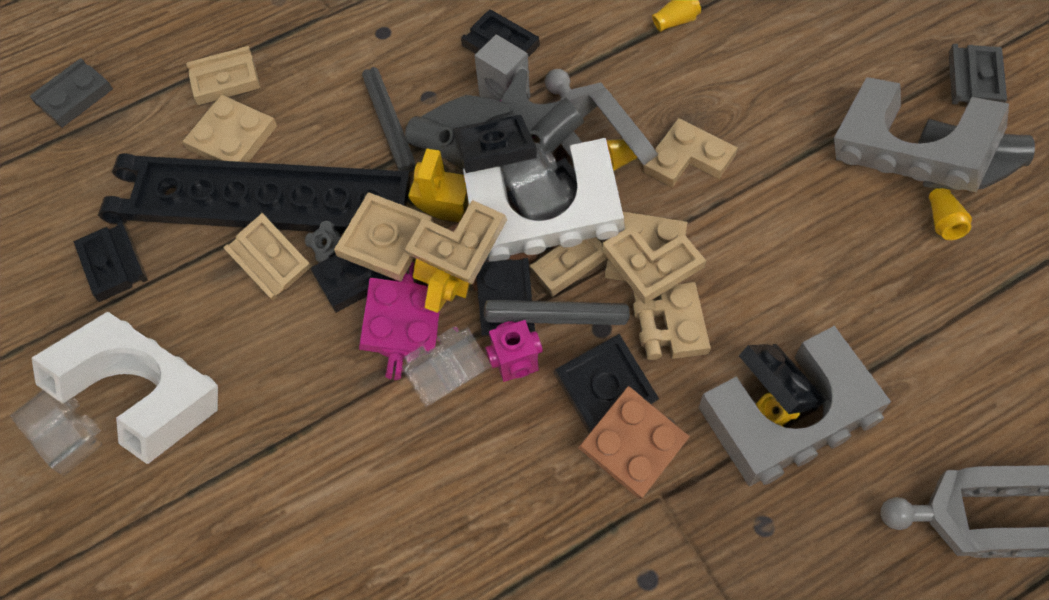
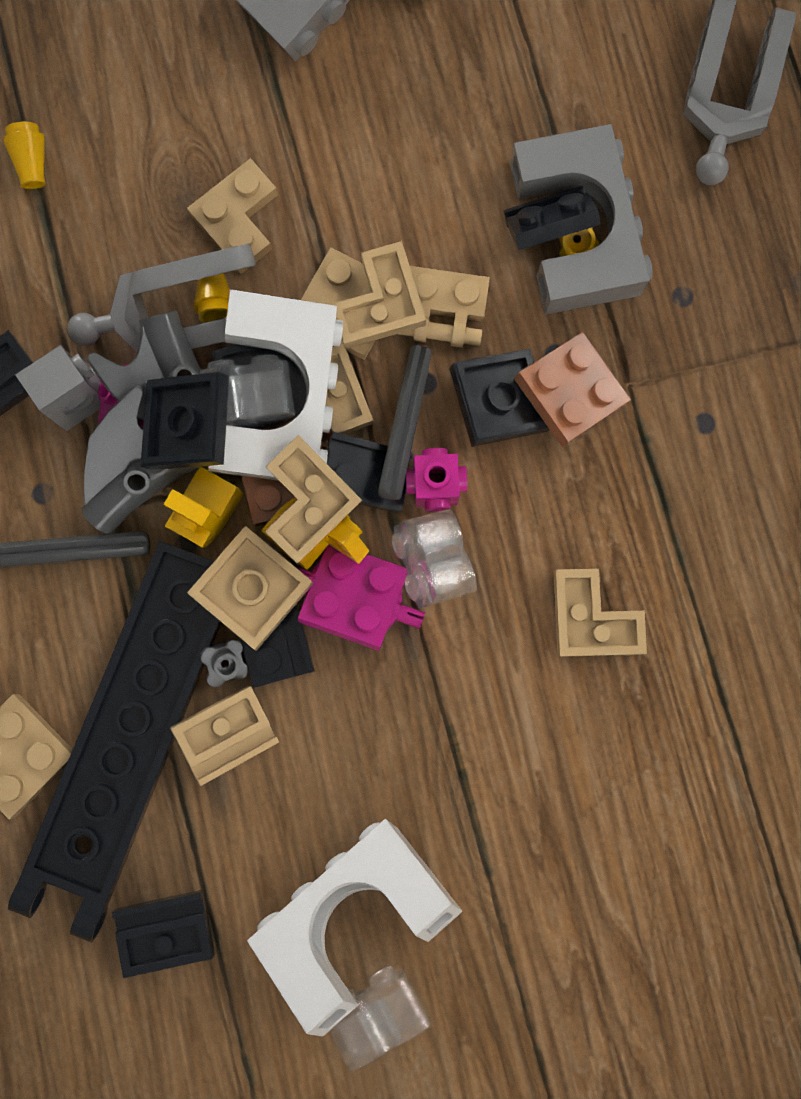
camera: 80 degrees left, 20 degrees up
none -> tan plate [553,569,647,657]

